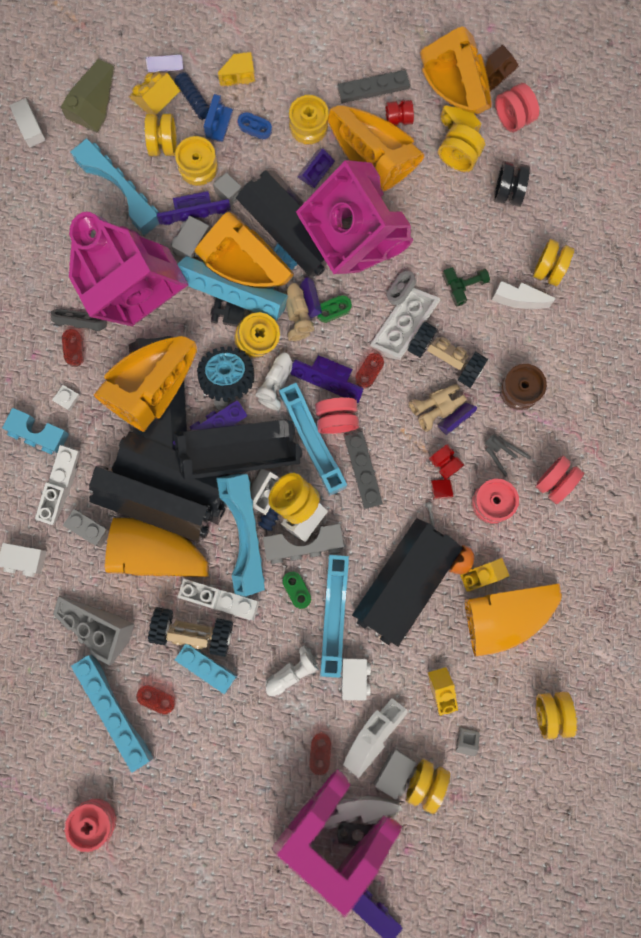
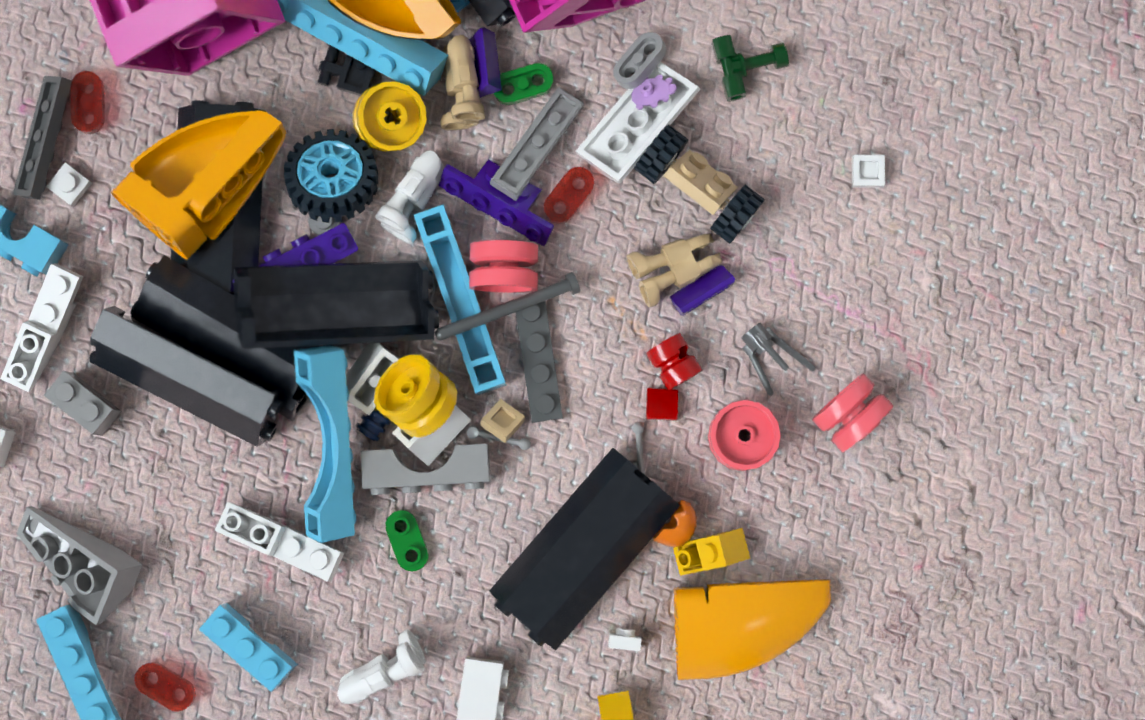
camera: 15 degrees right, 5 degrees up
dark grey plate [51,309,107,331] -> none
light orange panel [105,517,209,577] -> none
plate [148,607,233,657] -> none
medium azure arch [320,555,349,678] -> none
white slope [492,281,555,309] -> none
reddish brown wheel [500,364,547,410] -> none
yellow wheel [532,239,575,287] -> none
none -> dark grey plate [13,76,72,200]
none -> dark grey bar [435,272,580,340]
none -> light grey hinge [467,426,531,450]
none -> tan plate [480,399,525,443]
none -> light grey tile [490,87,584,201]
none -> white plate [608,628,642,651]
none -> lavender piece [631,75,677,110]
none -> white plate [852,155,885,188]

